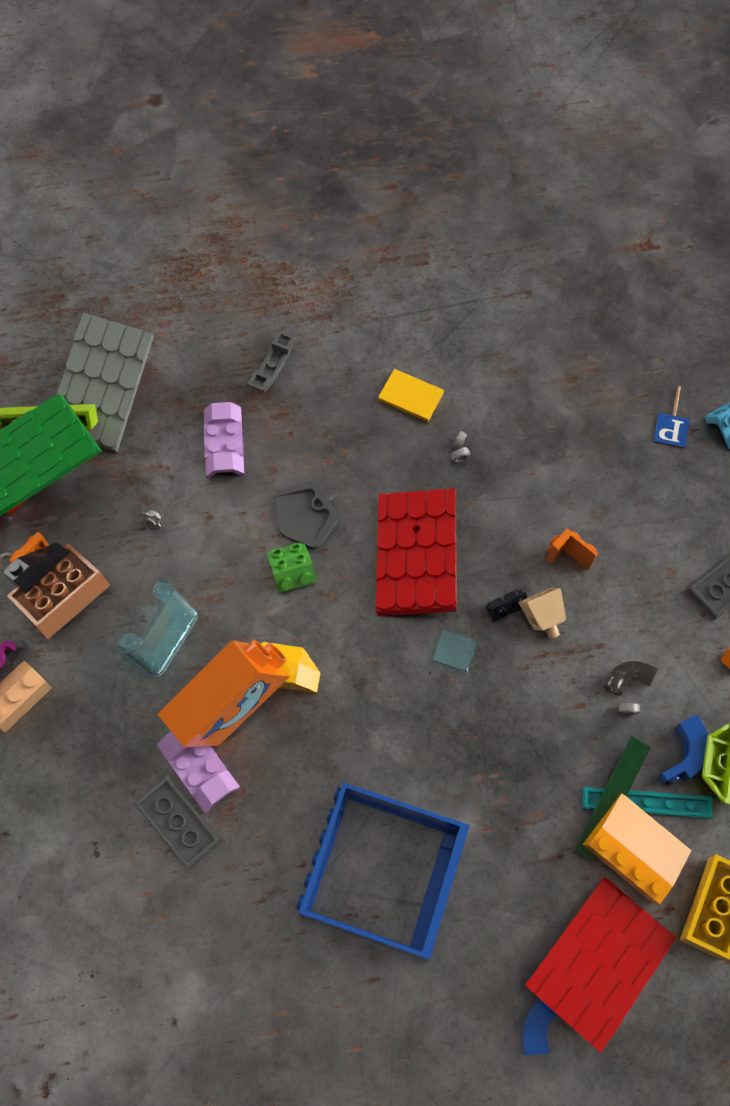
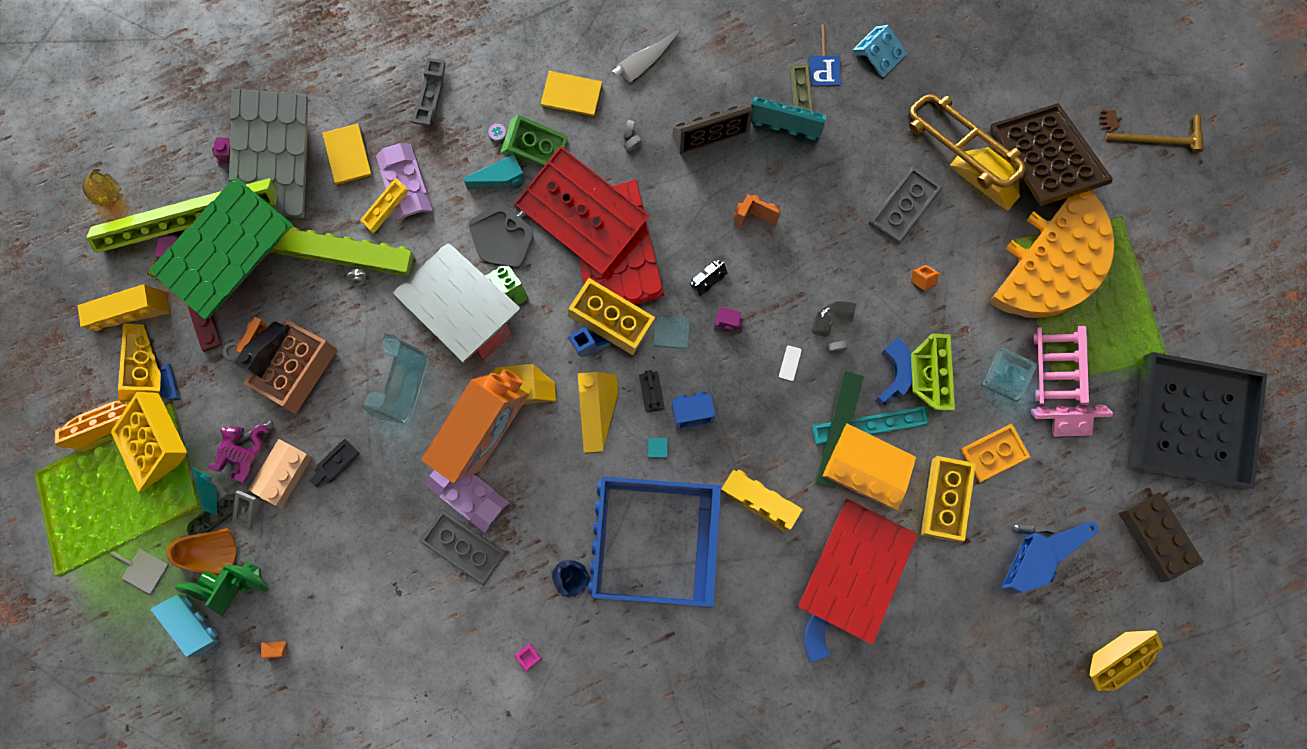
camera: 15 degrees left, 10 degrees up
tan torso [519,588,566,639] -> none
none -> magenta brick [212,137,231,164]
none -> lime brick [269,227,414,277]
none -> black hinge [309,439,359,487]
none -> yellow tile [322,124,372,185]
none -> yellow tile [360,178,410,233]
none -> piece [393,243,521,363]
none -> teal slope [463,155,525,188]
none -> tile [488,123,507,143]
none -> bright green slope [500,115,568,167]
none -> red piece [514,146,650,274]
none -> dark pink tile [514,643,542,672]
none -> dark blue hair [552,560,590,598]
none -> yellow brick [568,278,655,355]
none -> blue arch [568,327,611,357]
none -> yellow wedge [578,372,618,453]
none -> white piece [612,29,679,83]
none -> black hinge [639,370,665,412]
none -> teal tile [648,438,668,458]
none -> blue brick [672,392,715,430]
none -> dark brown slope [673,106,753,154]
none -> magenta brick [714,307,744,332]
none -> yellow wedge [721,470,803,533]
none -> teal slope [751,96,826,140]
none -> white sticker [779,345,802,381]
none -> olive tile [790,64,813,111]

